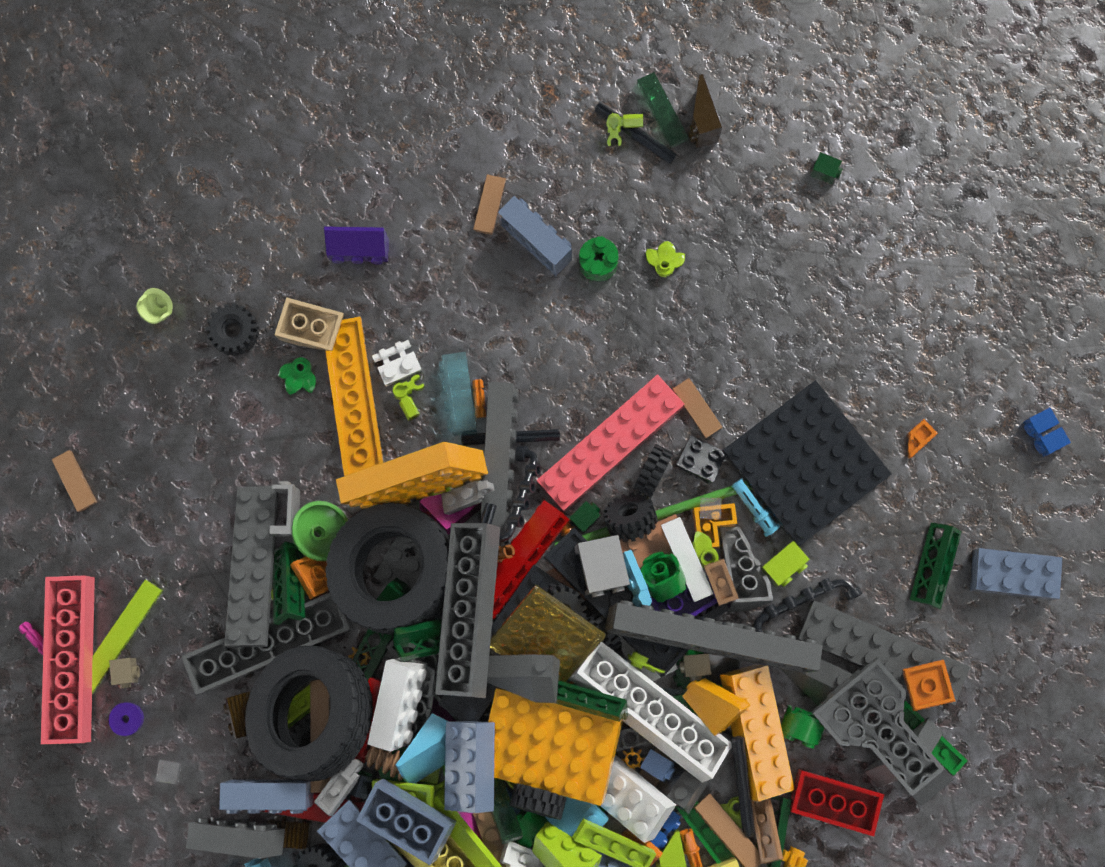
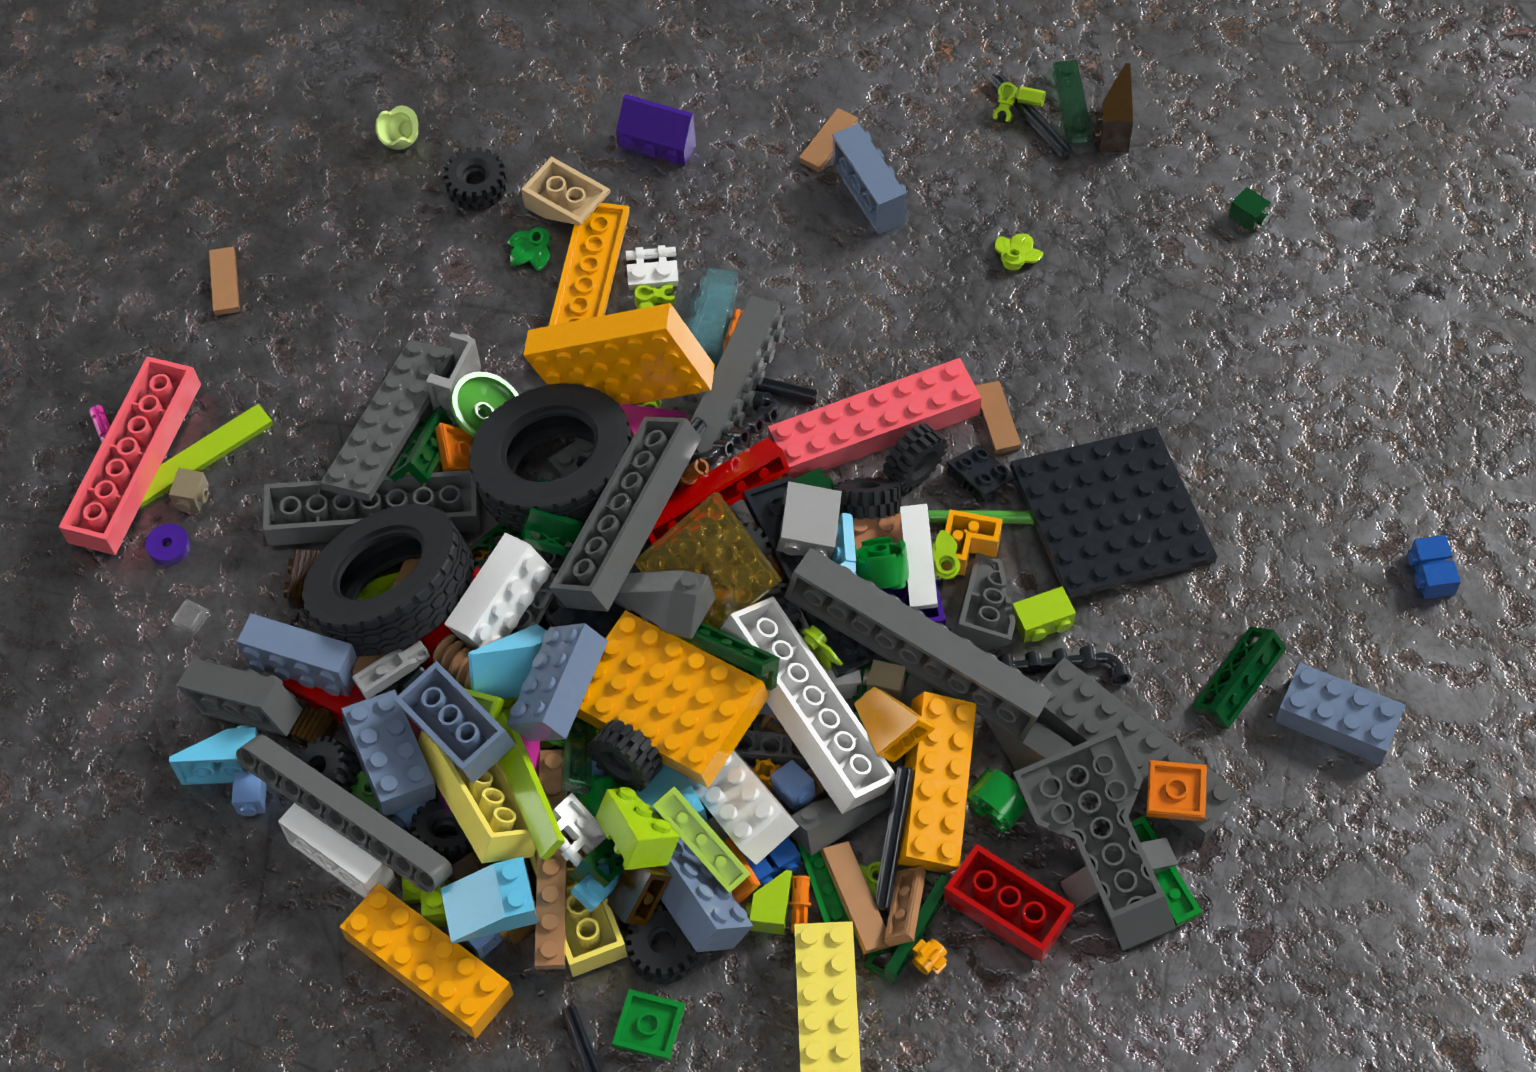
camera: 15 degrees right, 20 degrees down
light grey hinge [441,480,494,515] -> none
green brick [579,236,619,282] -> none
clear tile [700,498,721,519] -> none
medium nougat plate [704,558,739,605] -> none
medium azure pin [731,479,780,537] -> none
orange tile [908,419,938,459] -> none

